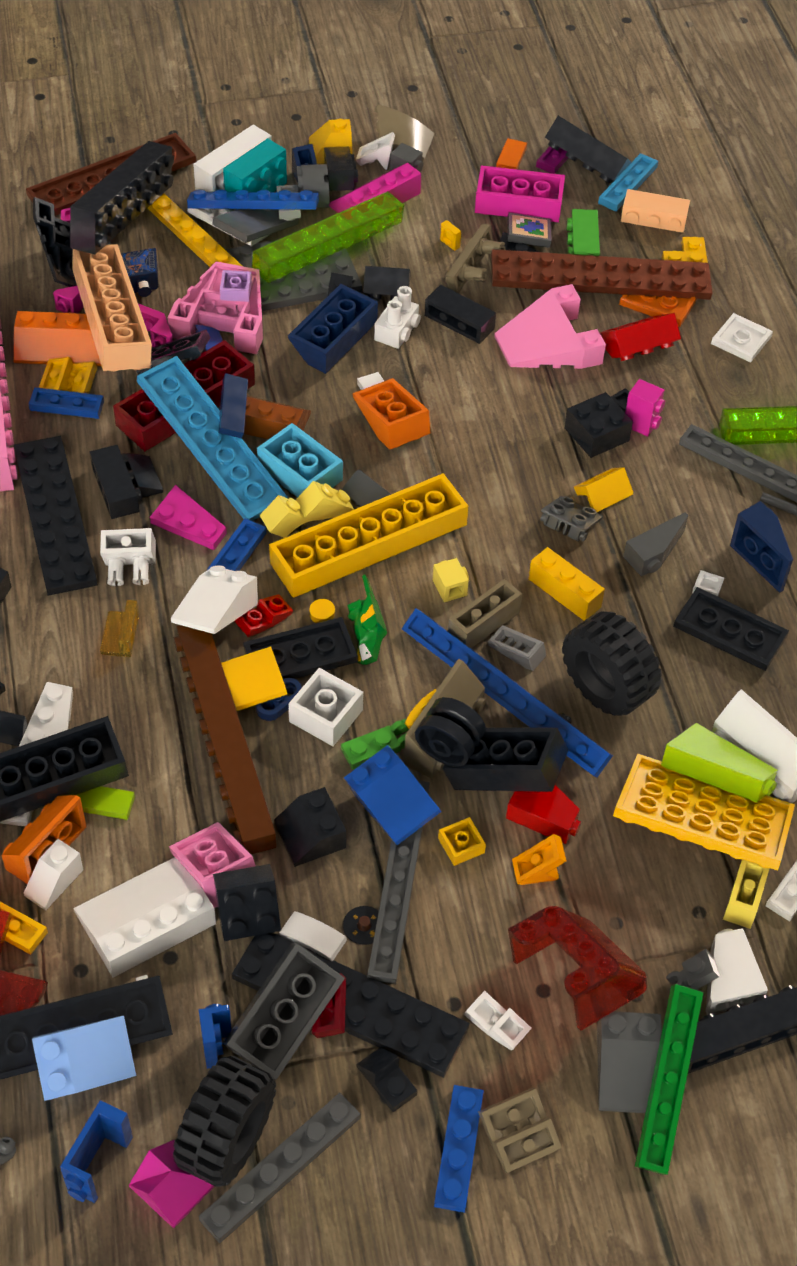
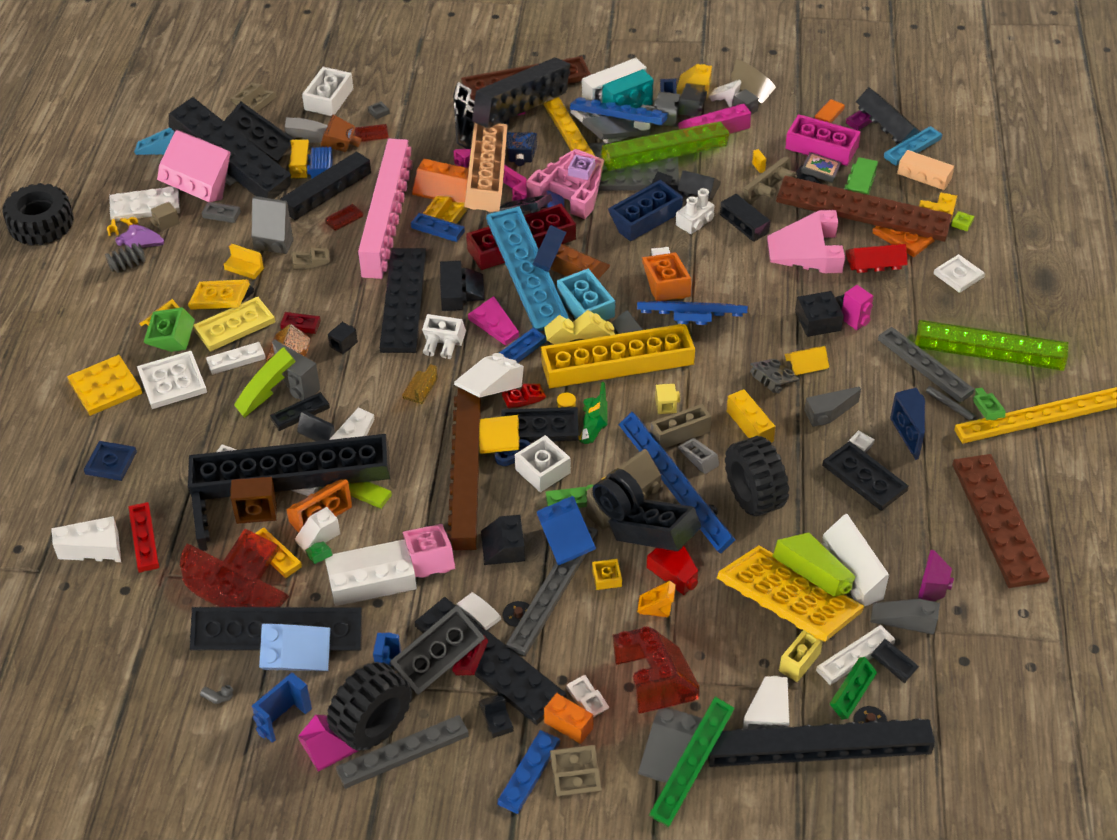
camera: 20 degrees right, 5 degrees down
black brick [213,864,281,941] -> none
dark grey plate [666,949,720,990] -> none
none -> green plate [305,541,333,564]
none -> orange brick [544,693,593,744]
none -> blue plate [637,301,747,325]
none -> lime plate [951,211,974,232]

